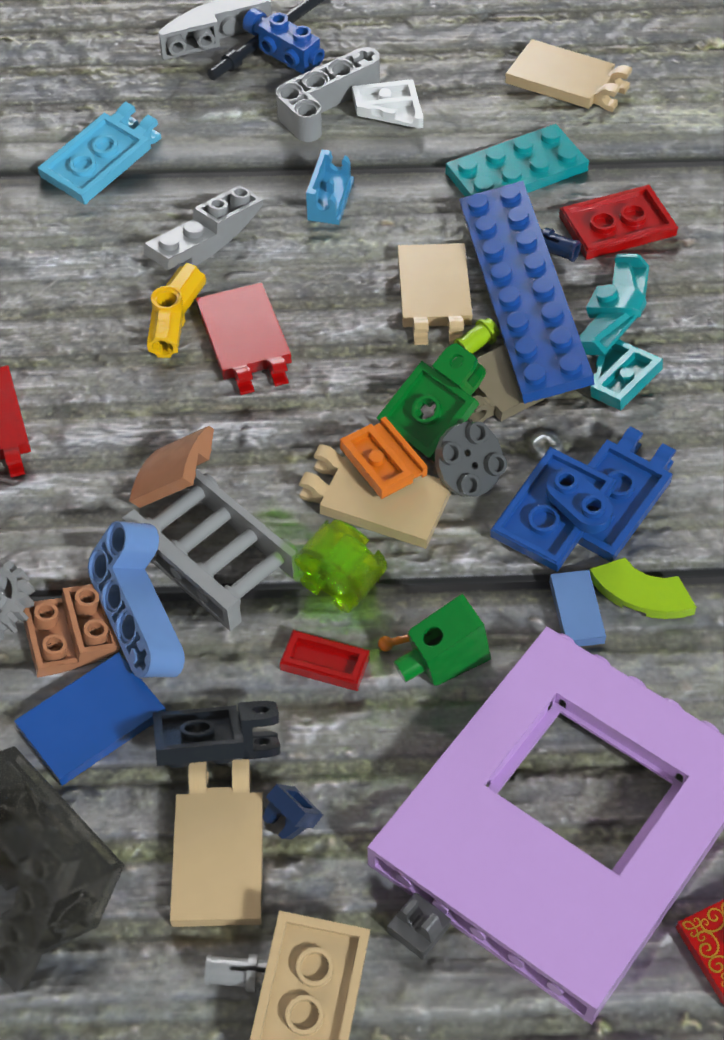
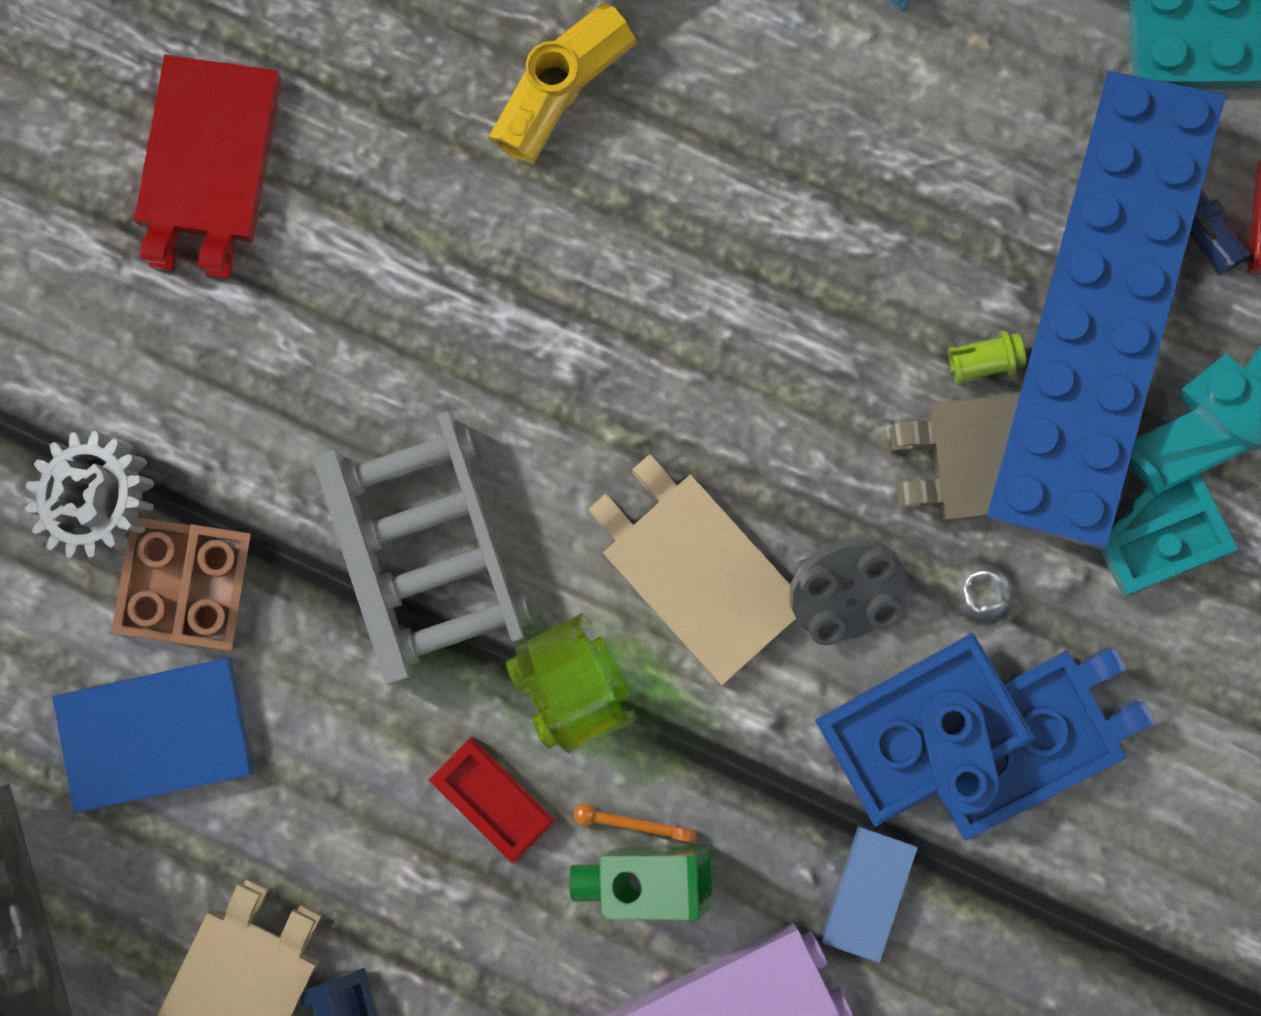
camera: 30 degrees right, 30 degrees up
medium blue beam [88,521,185,678] -> none
nougat slope [129,426,214,508] -> none
black plate [153,701,281,768] -> none
tile [196,282,292,395] -> none
orange plate [340,416,428,499] -> none
green plate [377,343,486,462] -> none
tan tile [398,243,472,345] -> none
lime tile [589,557,697,619] -> none

